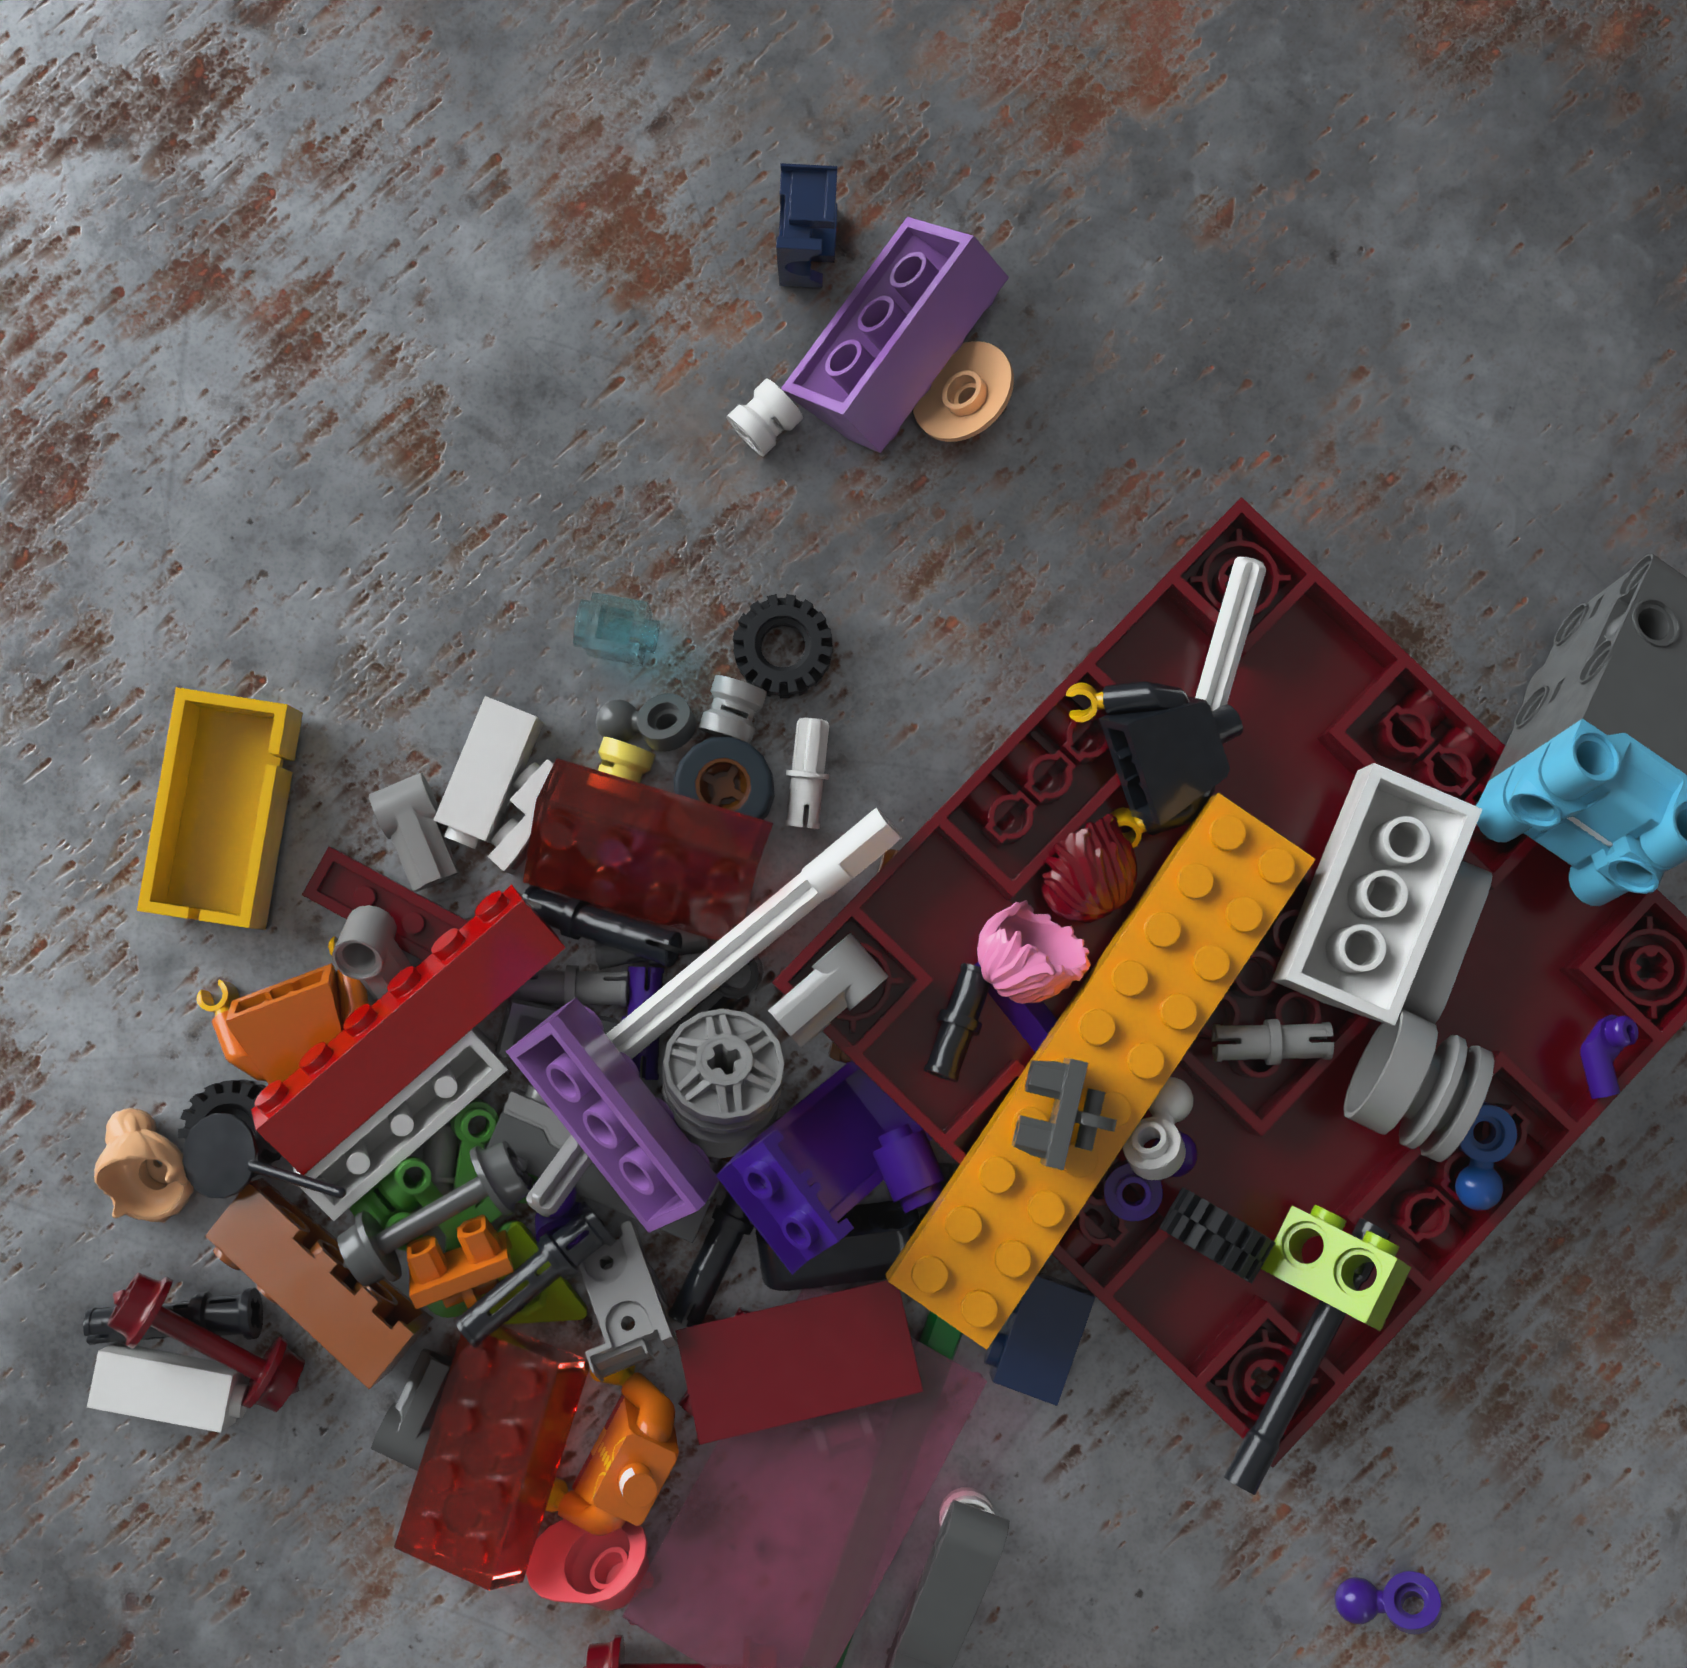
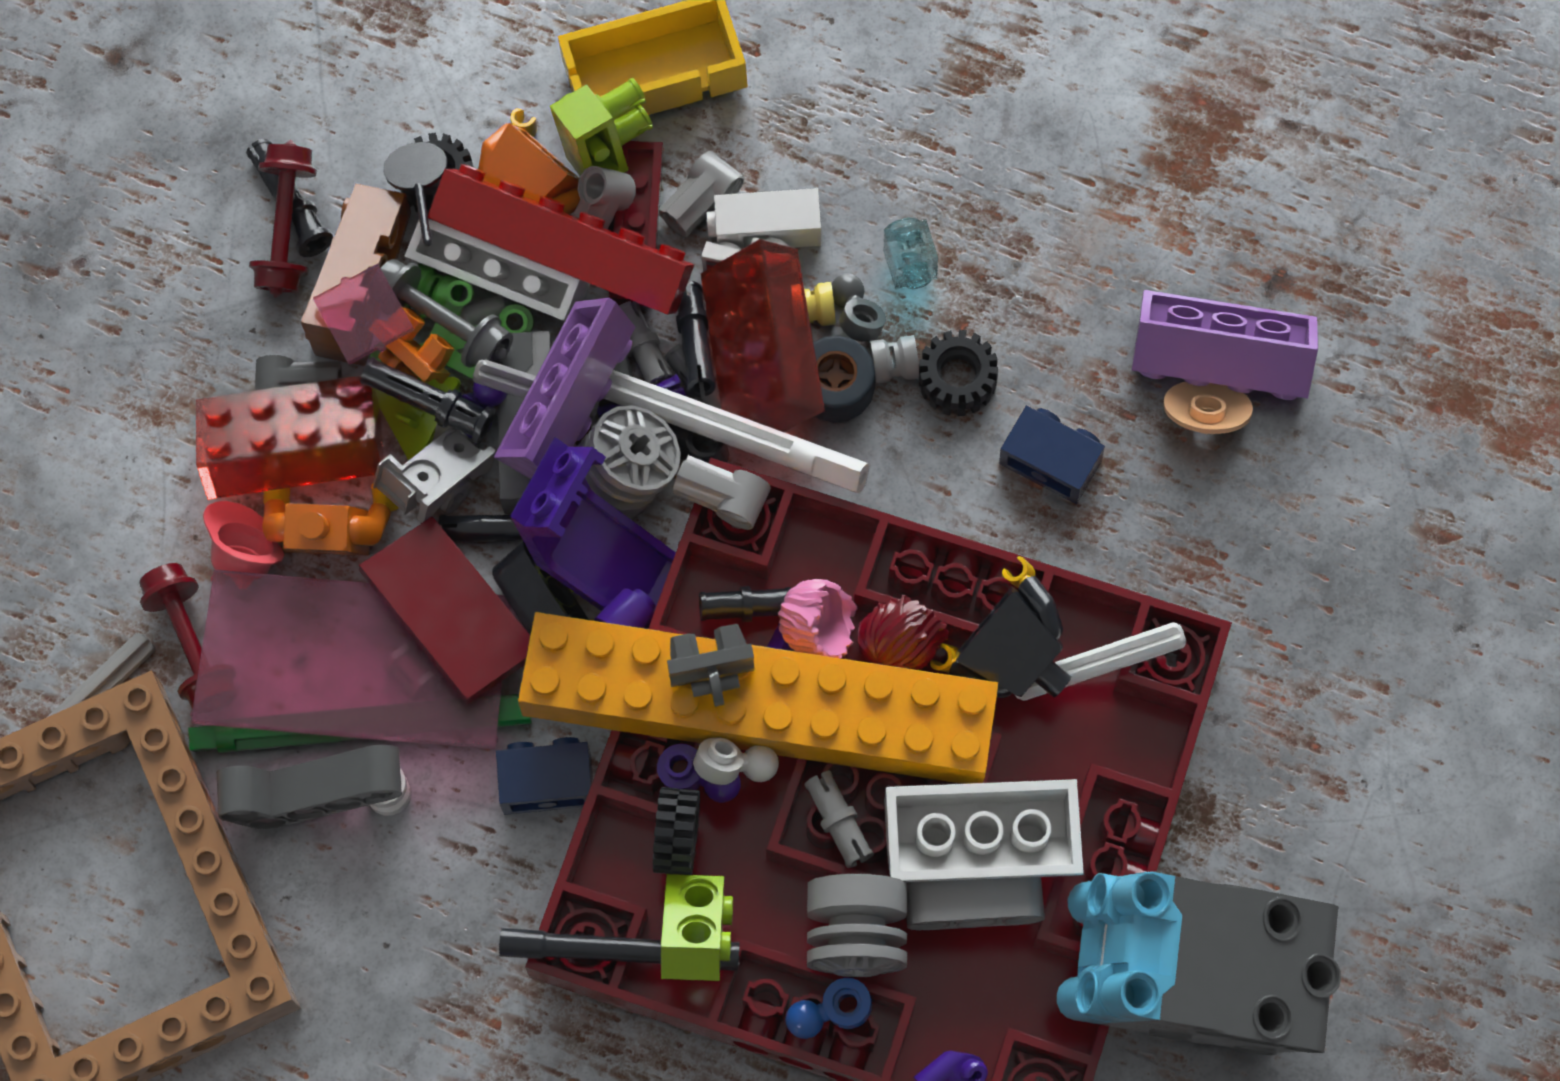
camera: 70 degrees right, 15 degrees down
white brick [87,1342,250,1433] -> none
light nougat piece [94,1108,194,1223] -> none
white wheel [726,378,803,457] -> none
dark blue piece [776,163,837,288] -> none
white axle [784,717,830,829] -> none
none -> clear pink piece [313,263,414,365]
none -> lime brick [550,78,653,176]
none -> dark blue brick [999,405,1105,505]

